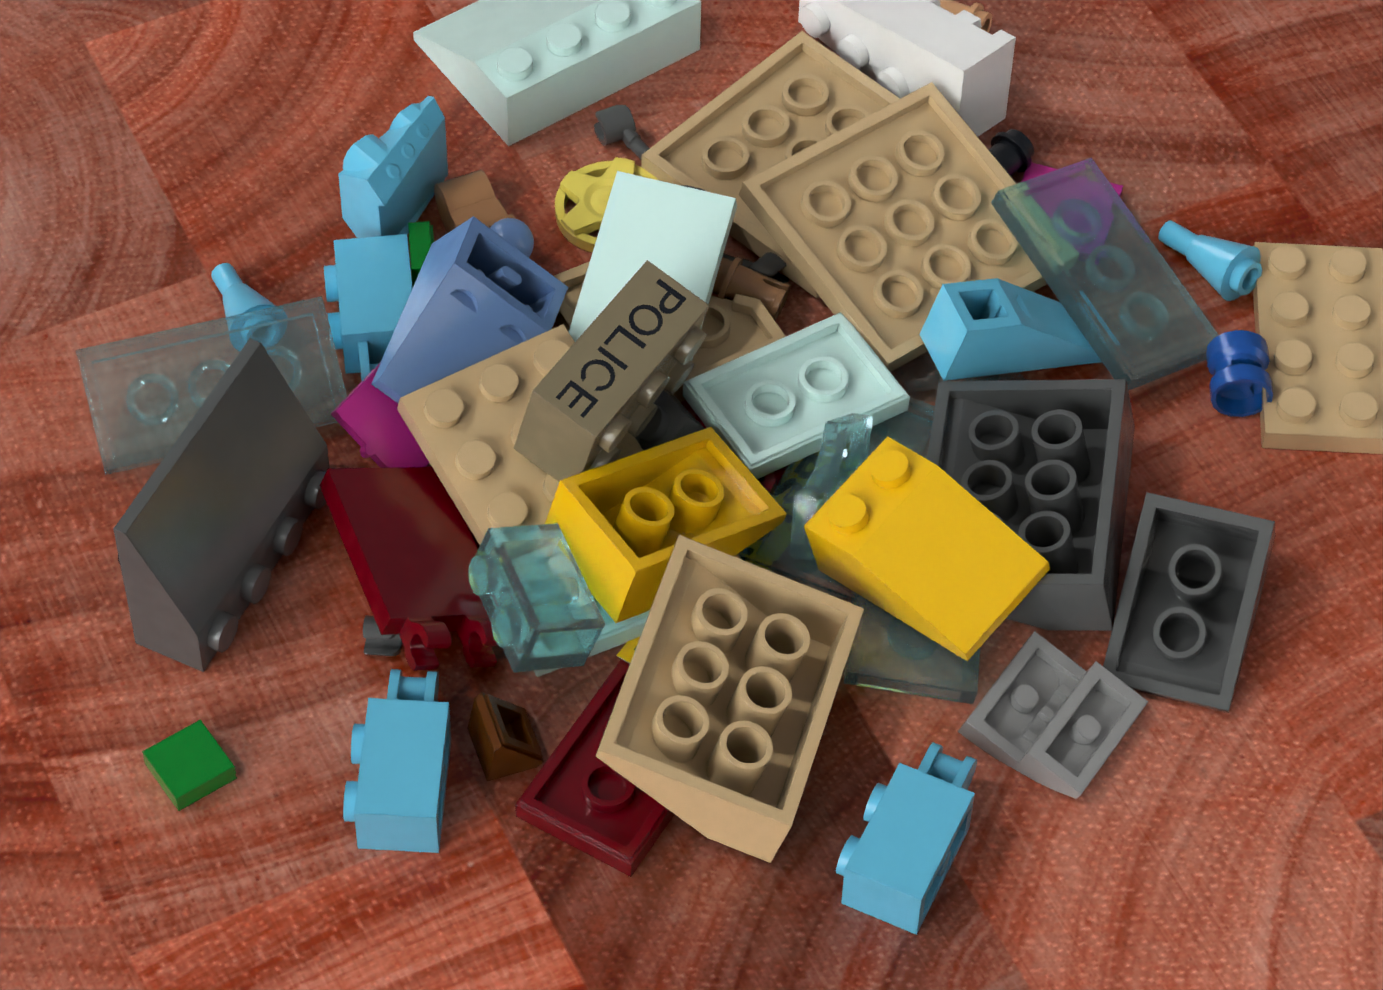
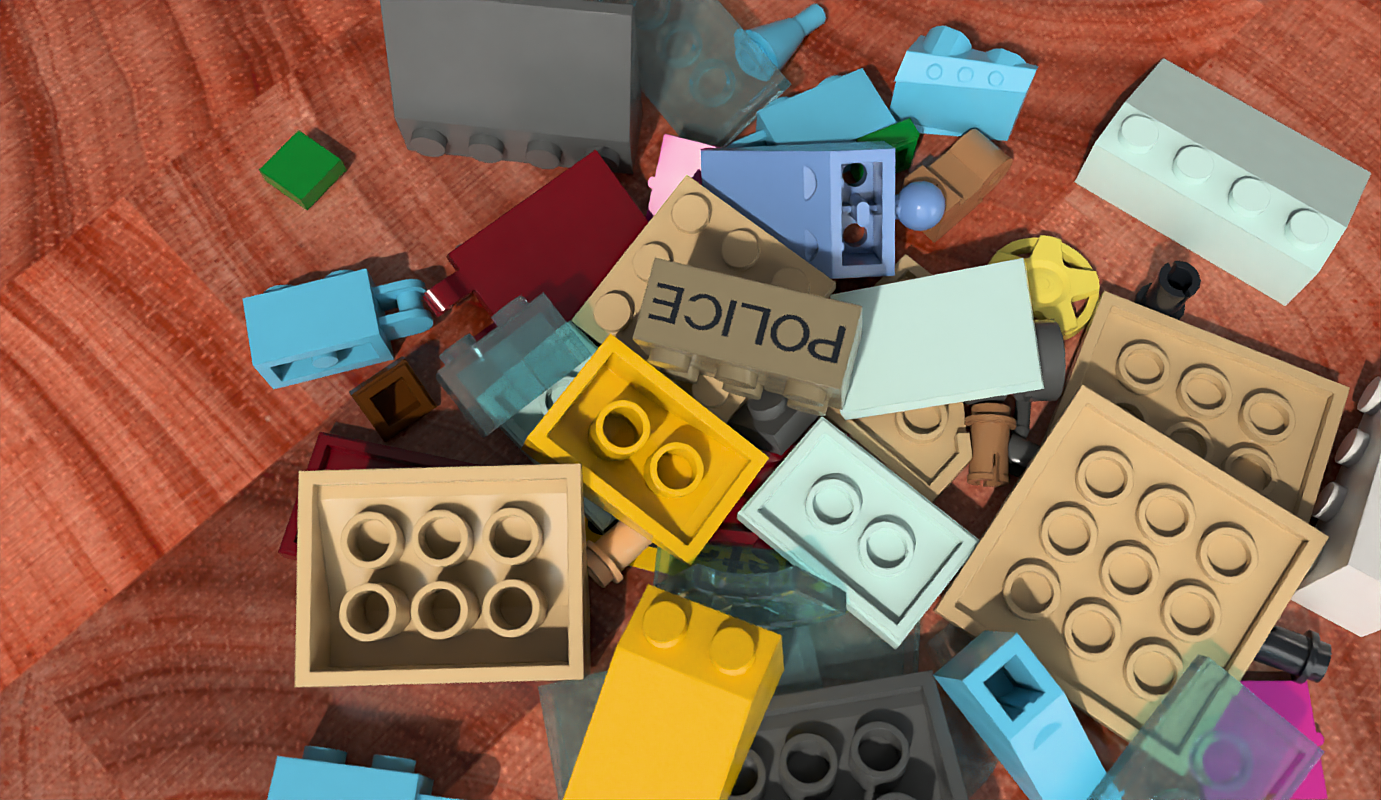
camera: 75 degrees right, 15 degrees up
dark grey hand [594,105,650,161] -> none
none -> black pin [1134,260,1201,320]

